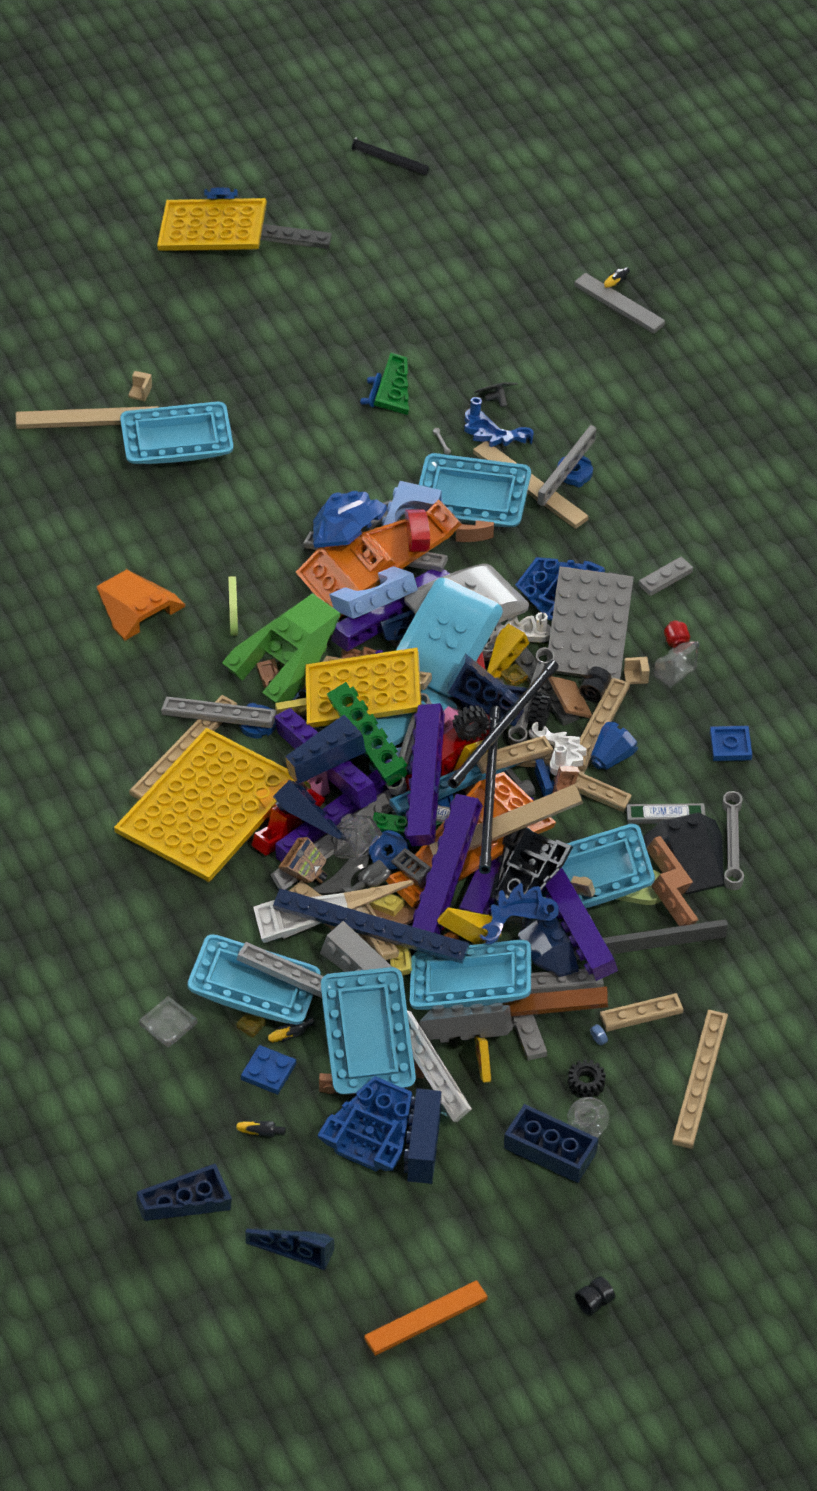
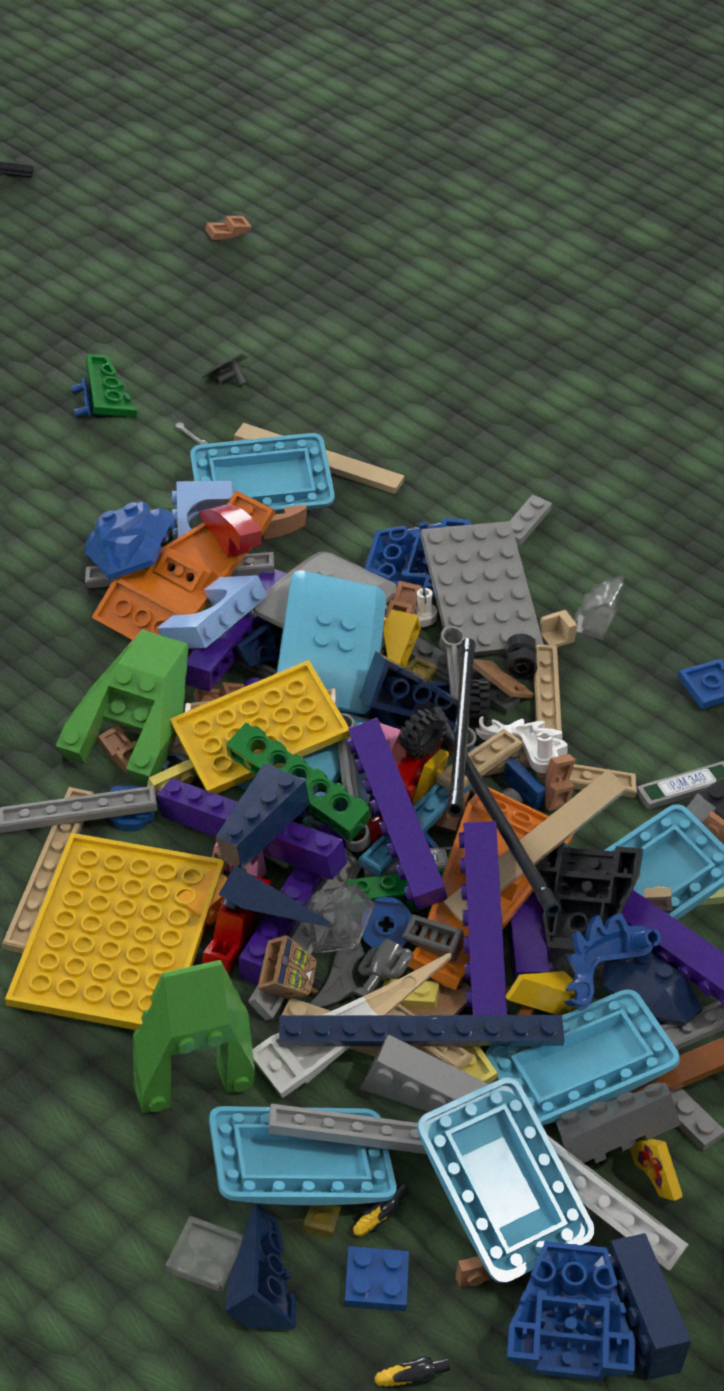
camera: 25 degrees left, 5 degrees down
yellowish green tile [229,576,238,636] -> none
blue animal [464,397,534,447] -> none
light grey tile [538,425,596,506] -> none
blue plate [557,456,593,487] -> none
light grey tile [574,273,665,333] -> none
blue cone [591,722,638,769] -> none
black piece [604,267,630,288] -> none
red head [664,620,690,649] -> none
none -> bright green wedge [133,960,255,1114]
none -> nougat slope [205,216,252,240]
none -> dark blue wedge [225,1203,296,1330]
none -> nougat slope [385,581,422,618]

